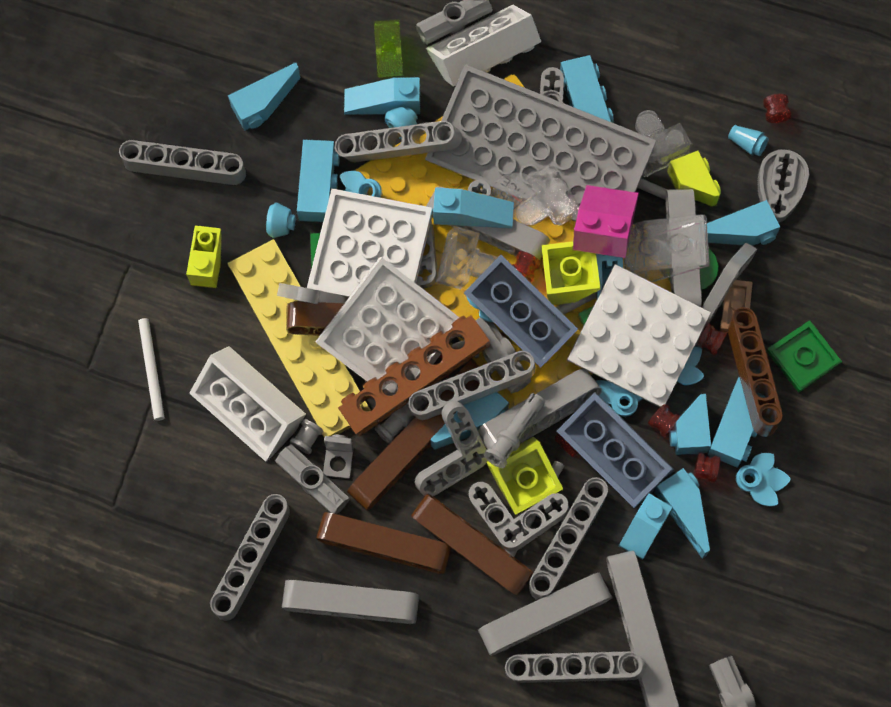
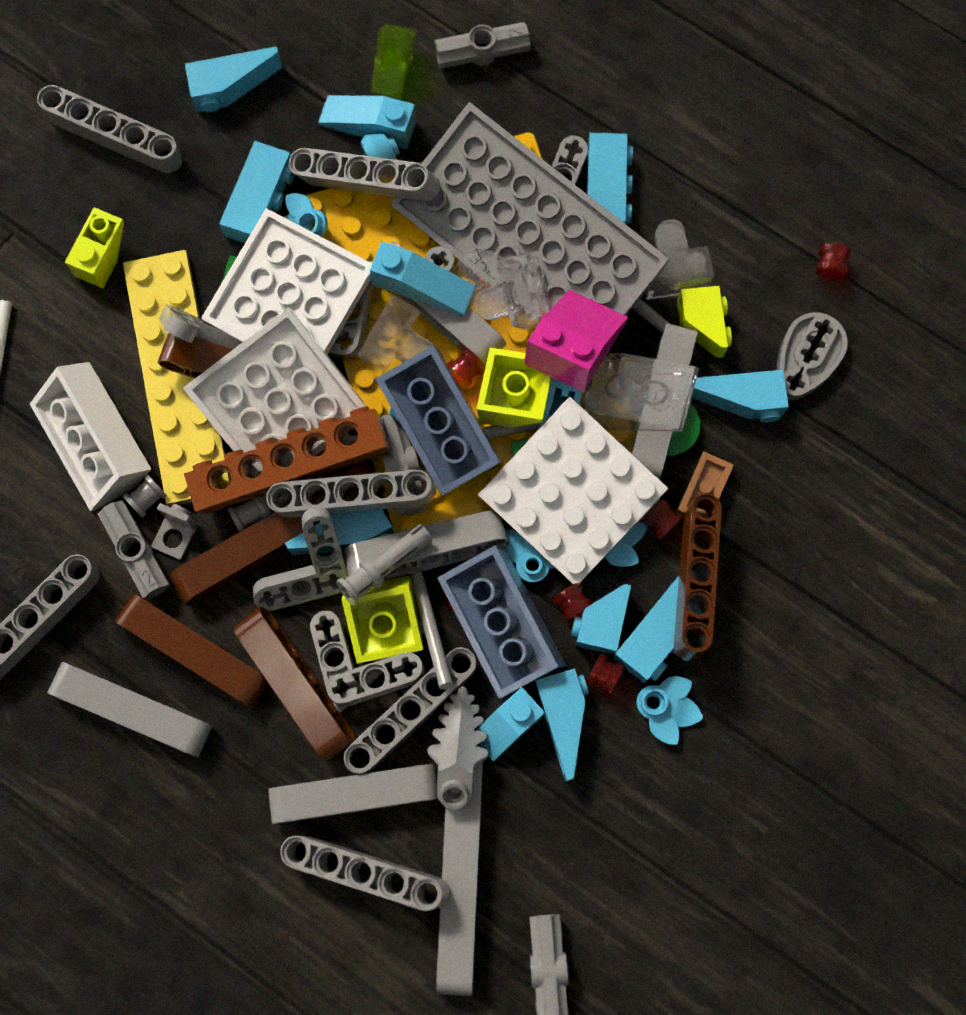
camera: 15 degrees right, 5 degrees up
medium azure cone [266,203,296,238] -> none
white slope [426,5,541,86] -> none
light grey beam [702,243,757,327] -> none
medium azure cone [728,125,769,156] -> none
green tile [766,320,842,393] -> none
none -> light grey bar [409,571,453,689]
none -> light grey plant [427,686,489,810]

